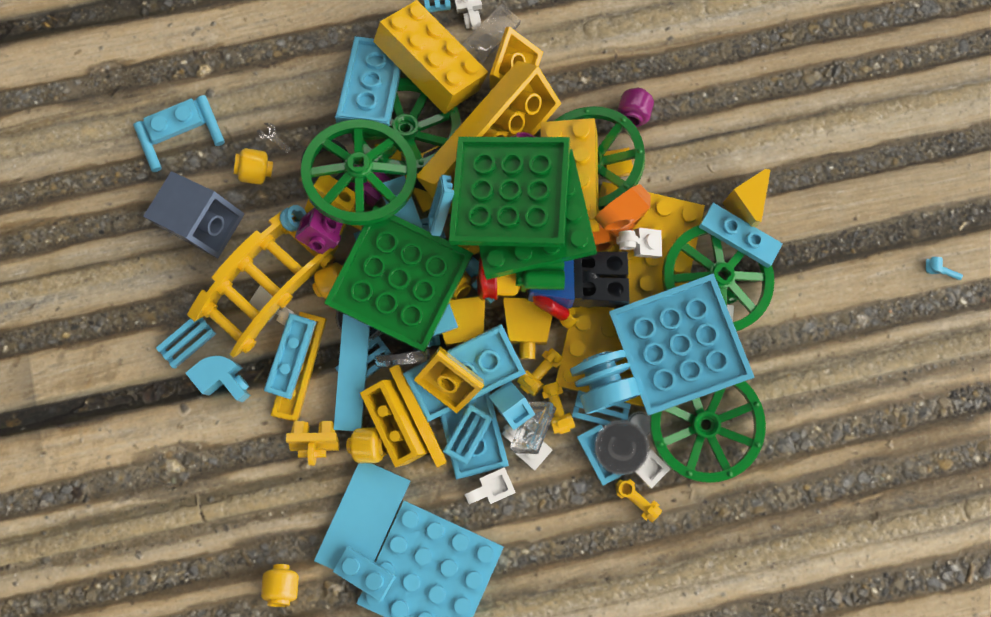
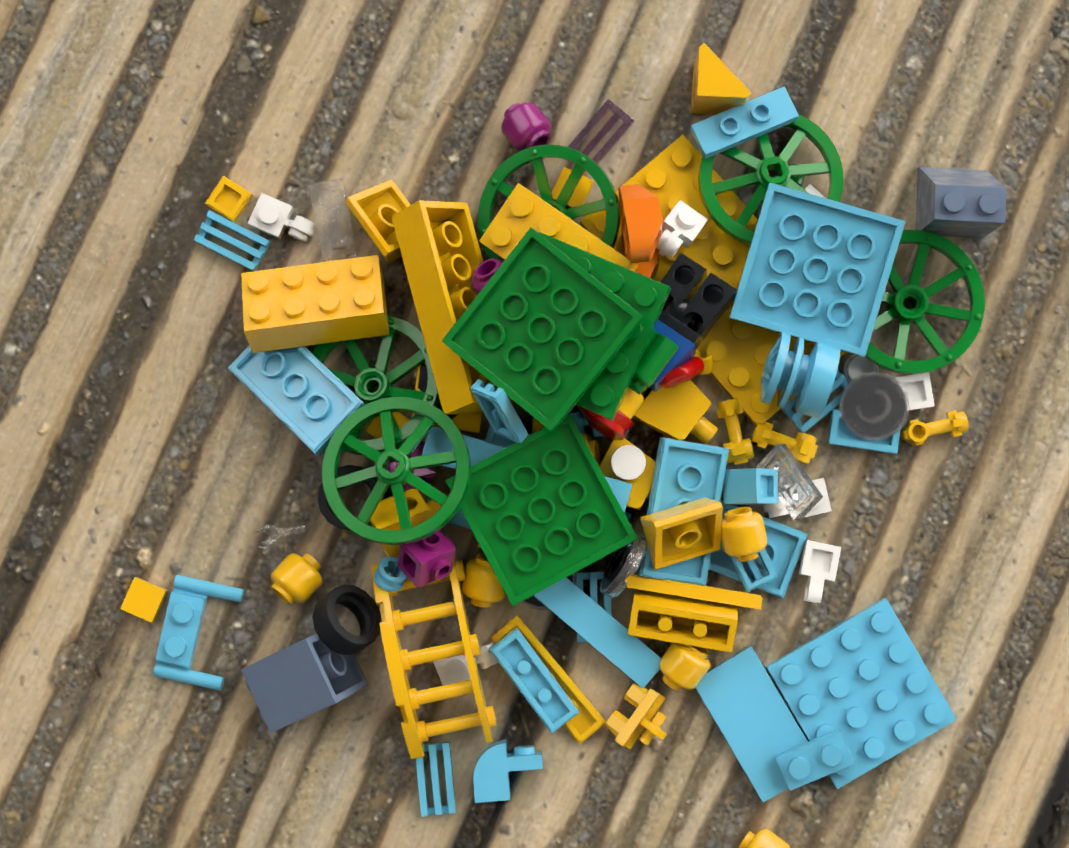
camera: 50 degrees left, 5 degrees up
none -> yellow tile [120,577,168,623]
none -> black tyre [312,584,382,655]
none -> tile [568,99,634,164]
none -> white piece [611,445,646,480]
none -> yellow head [721,507,767,562]
none -> sand blue slope [915,167,1006,238]

